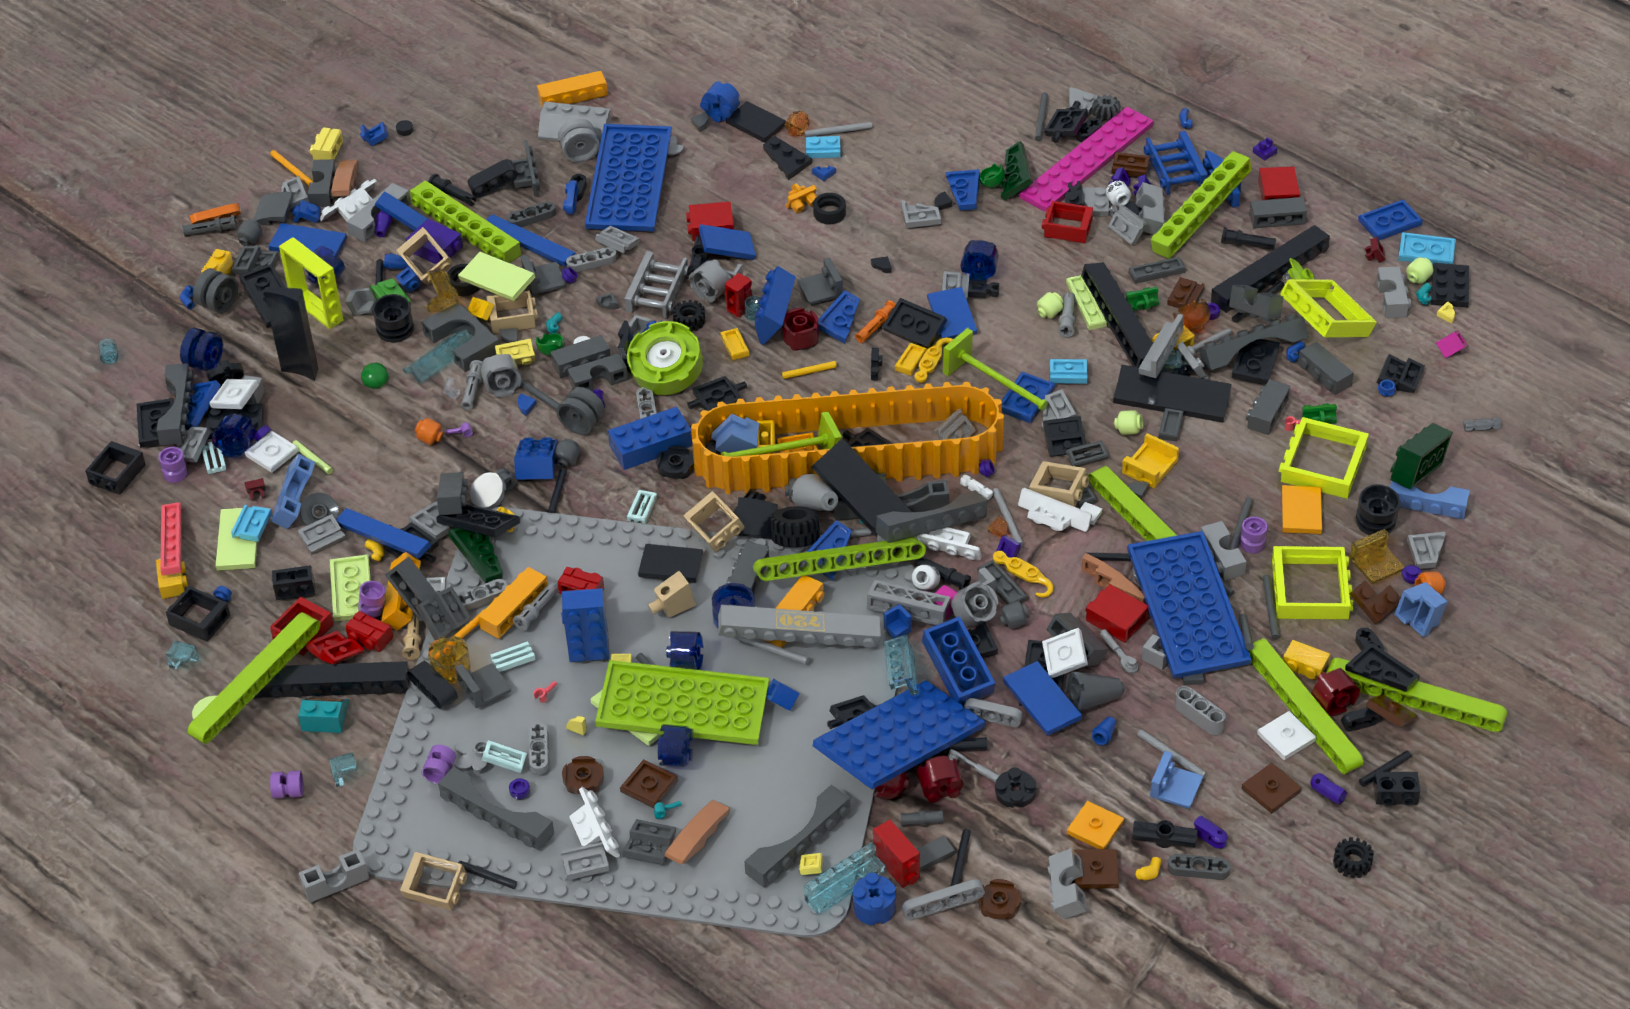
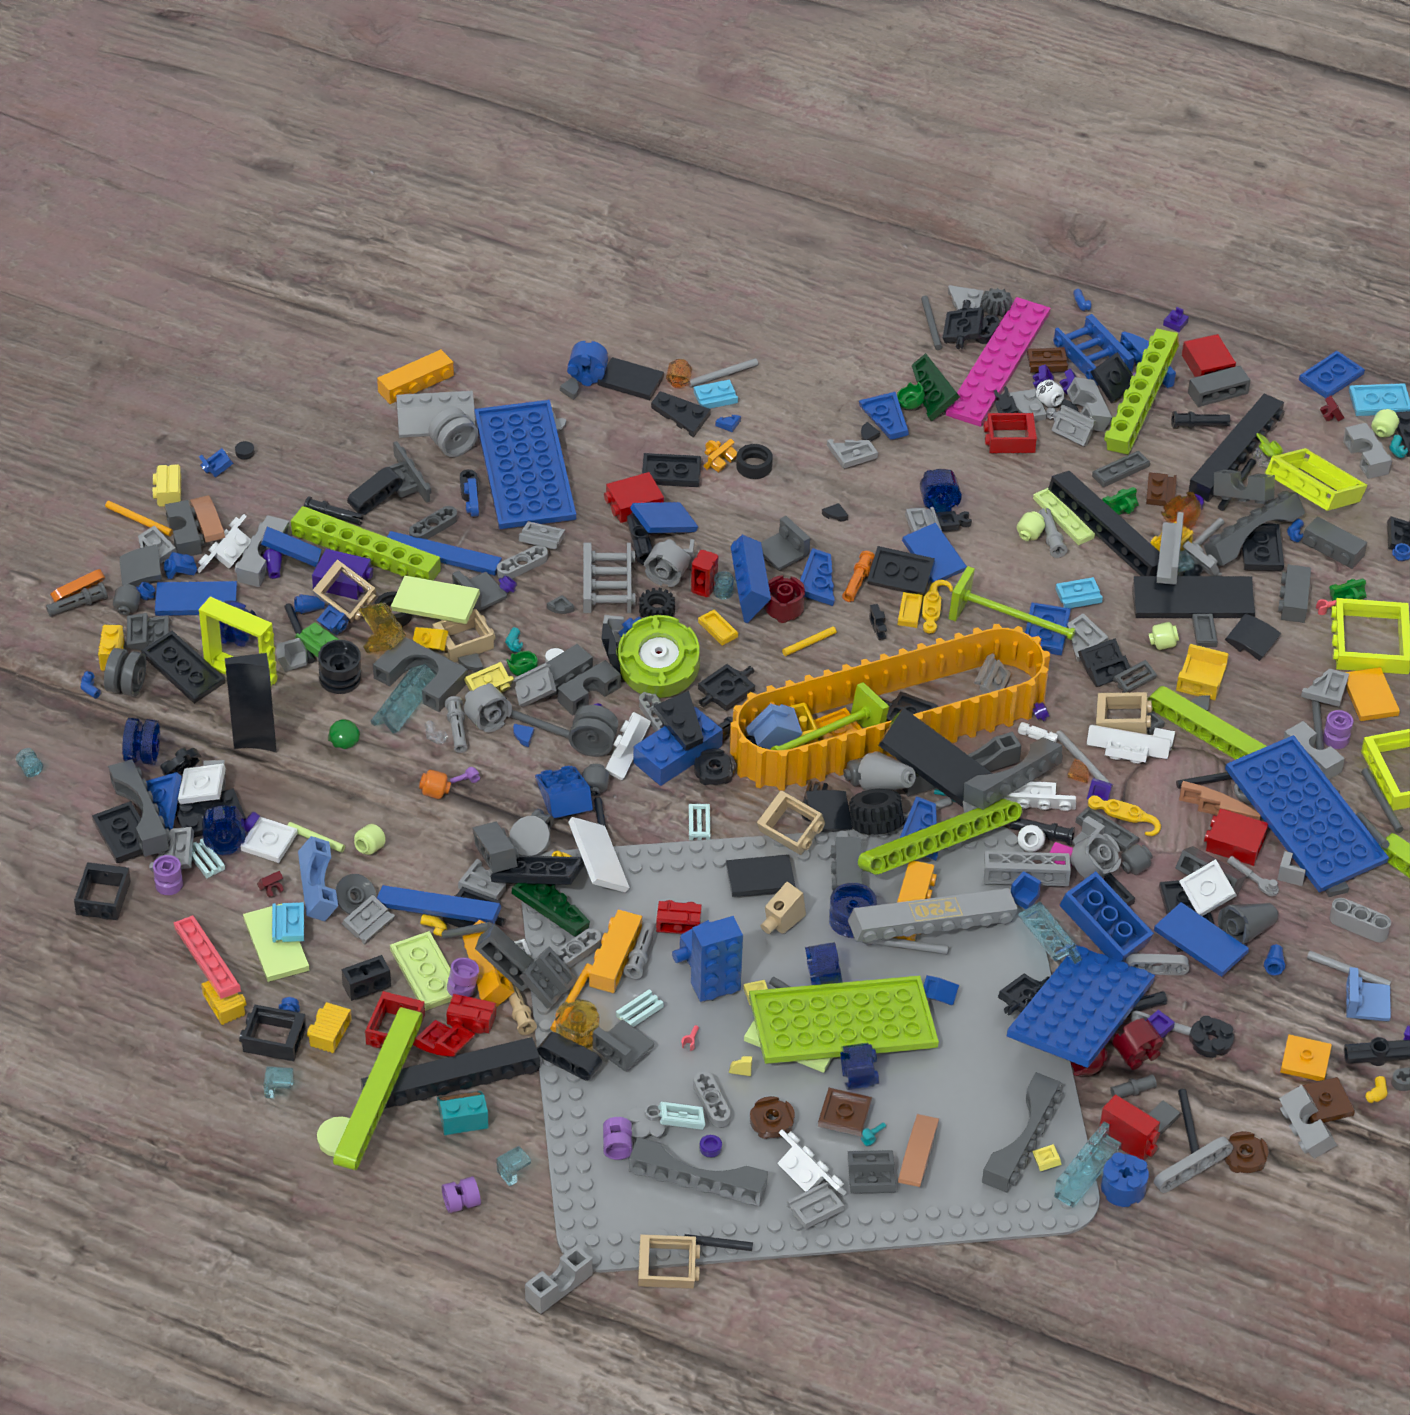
camera: 20 degrees left, 0 degrees up
none -> blue plate [136,582,155,600]
none -> yellow brick [307,1002,352,1053]
none -> yellowish green head [354,824,385,855]
none -> dark grey bar [442,922,493,939]
none -> light grey plate [514,663,556,707]
none -> white tile [568,817,629,892]
none -> white bracket [605,712,651,780]
none -> black tile [642,453,701,487]
none -> black wing [653,691,703,751]
none -> black tile [1090,352,1133,403]
none -> dark purple tile [1145,1010,1175,1038]
none -> black slope [1225,614,1281,661]
none -> light grey wing [1301,669,1349,707]

